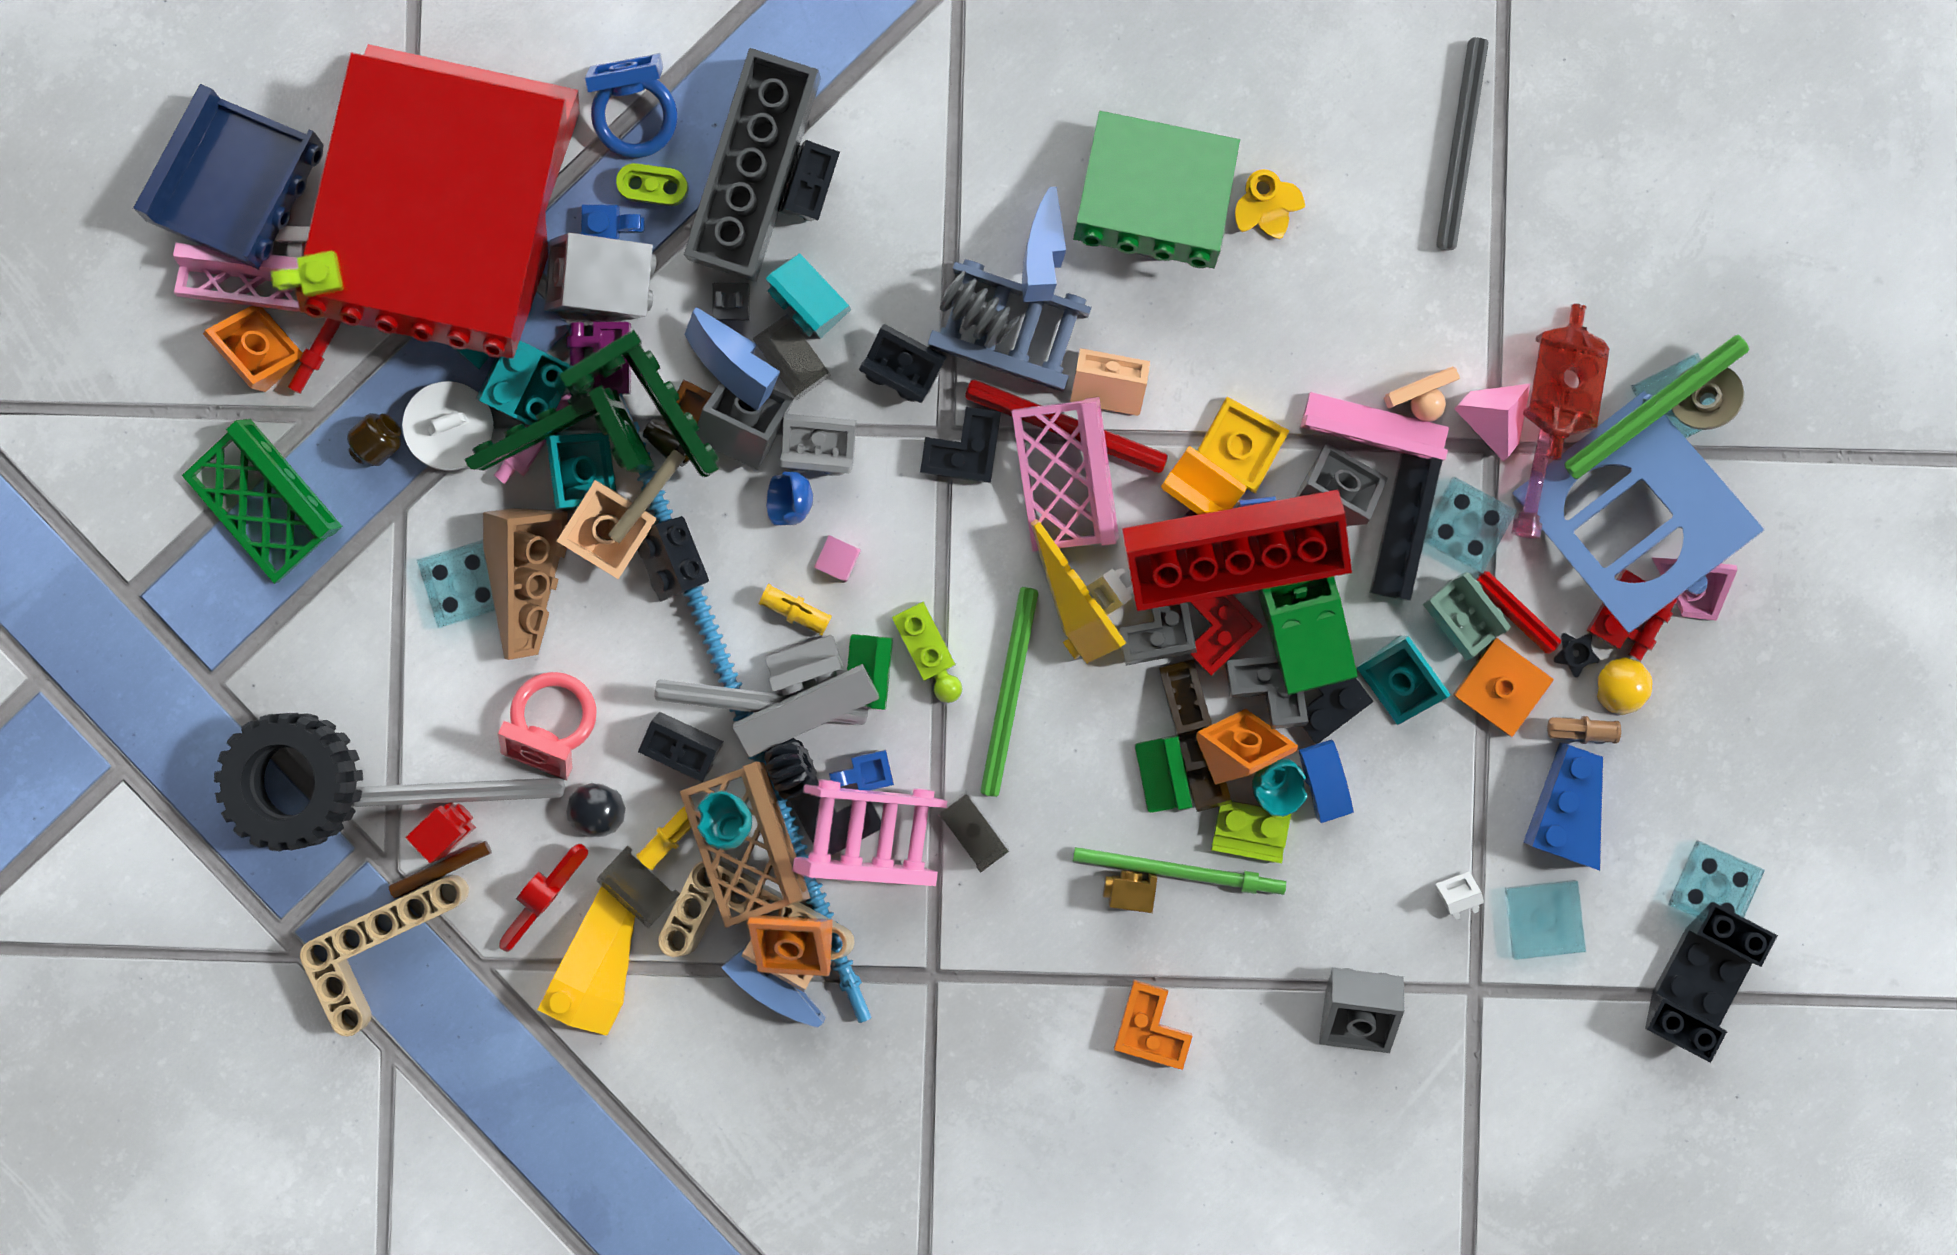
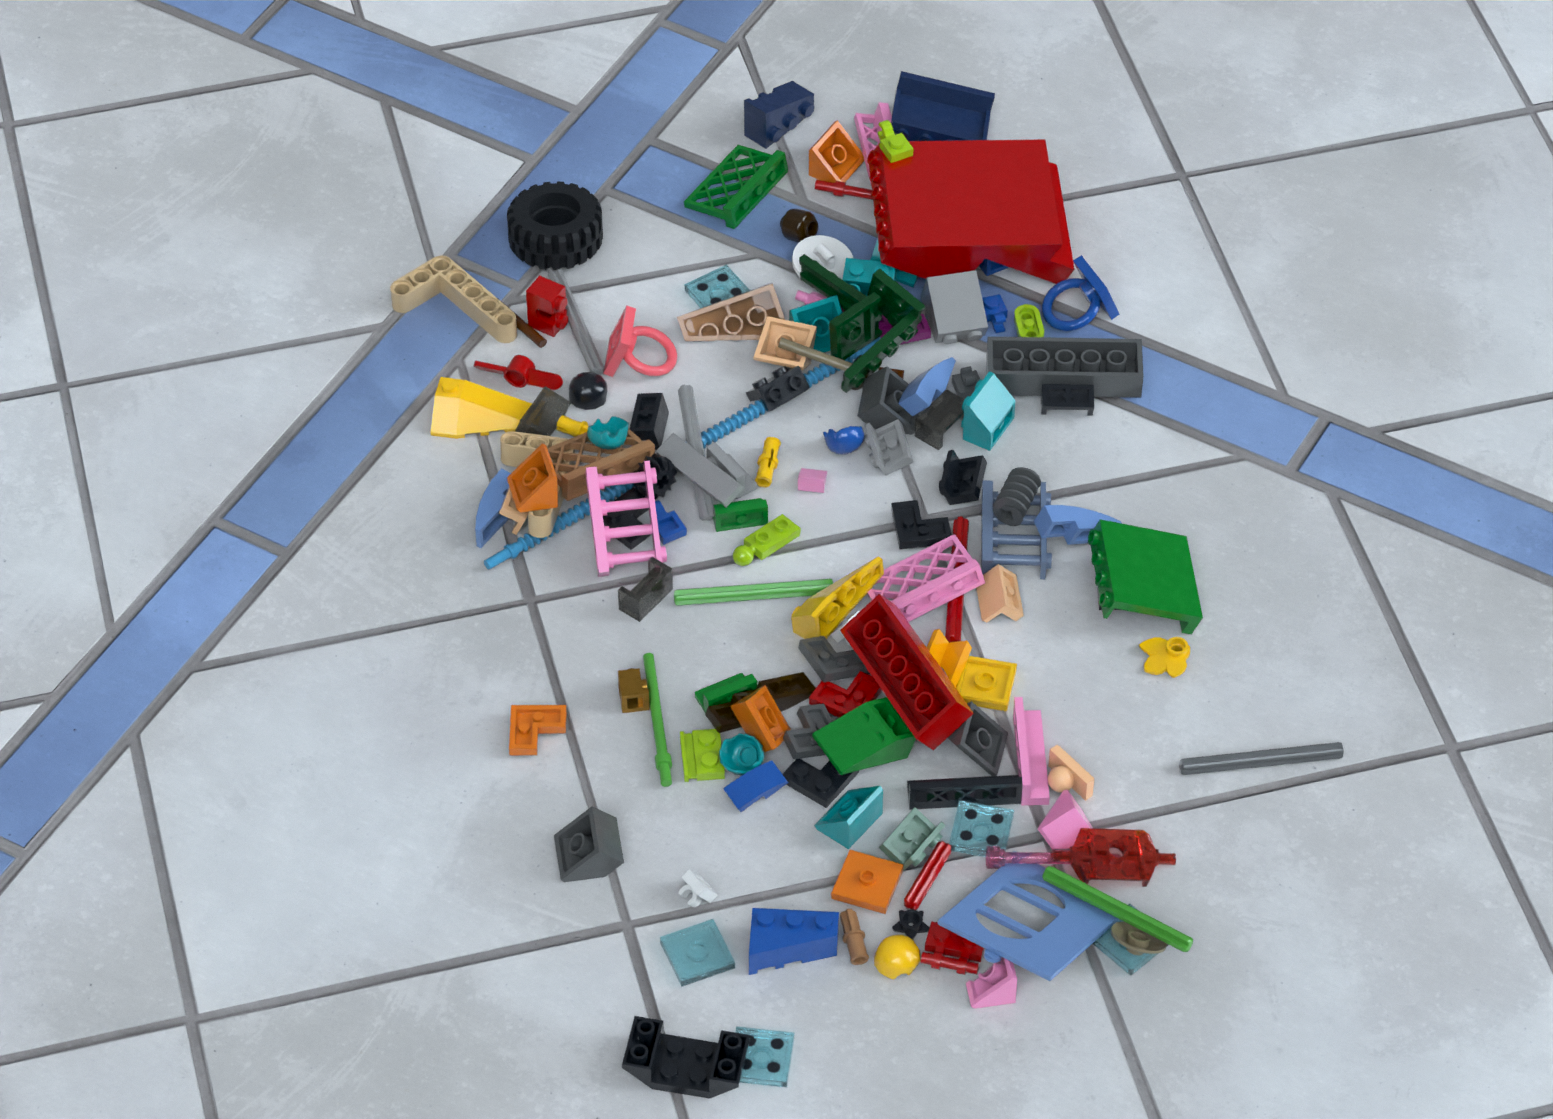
camera: 70 degrees right, 40 degrees down
none -> dark blue wedge [744,81,815,149]

